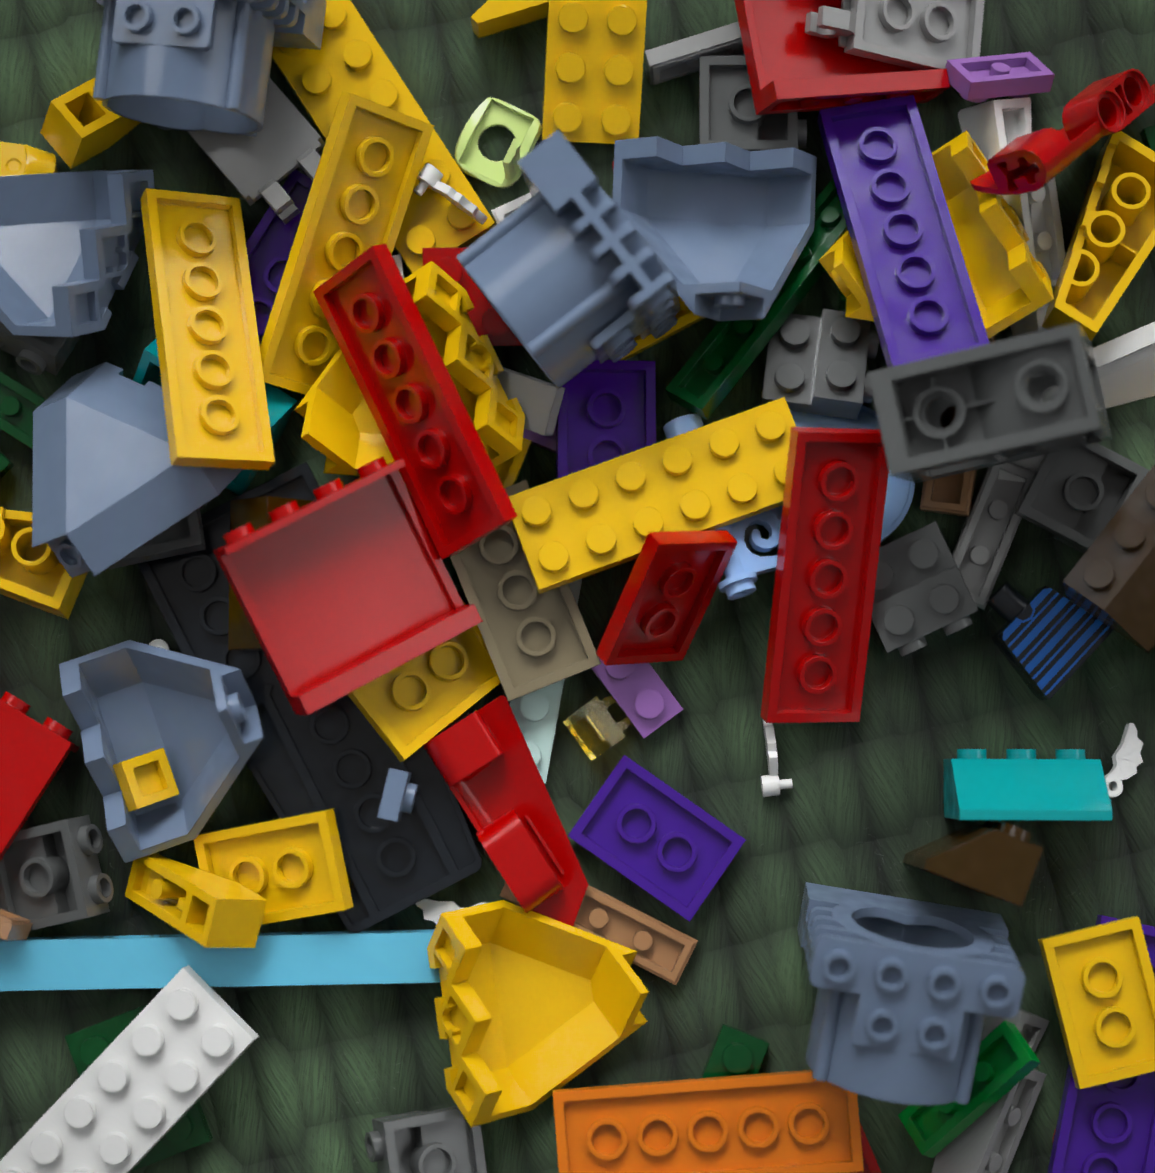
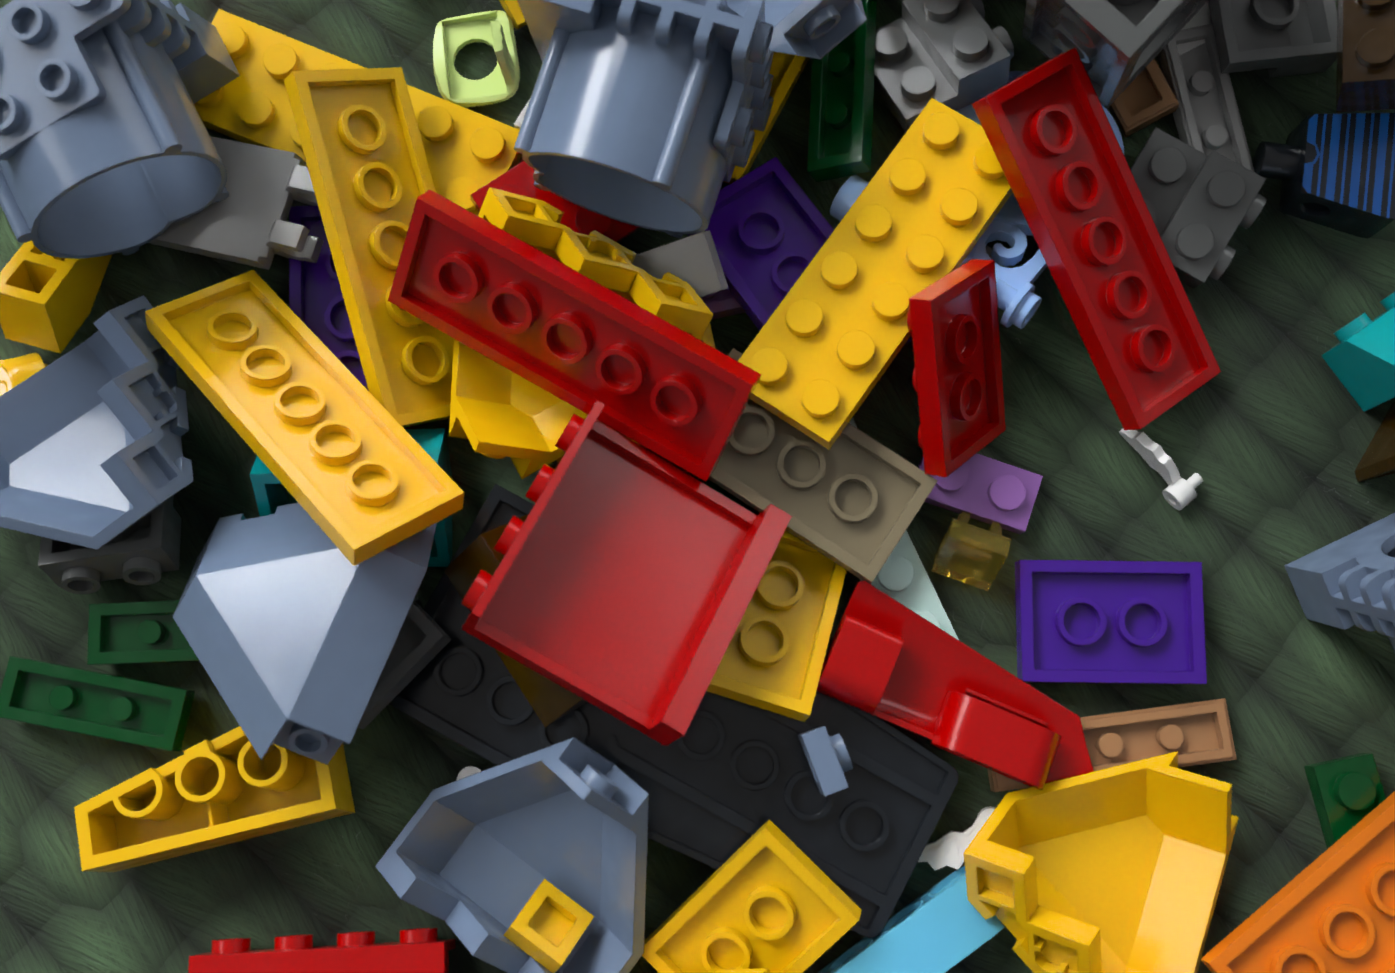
camera: 30 degrees left, 5 degrees down
white piece [414,163,487,225] -> none

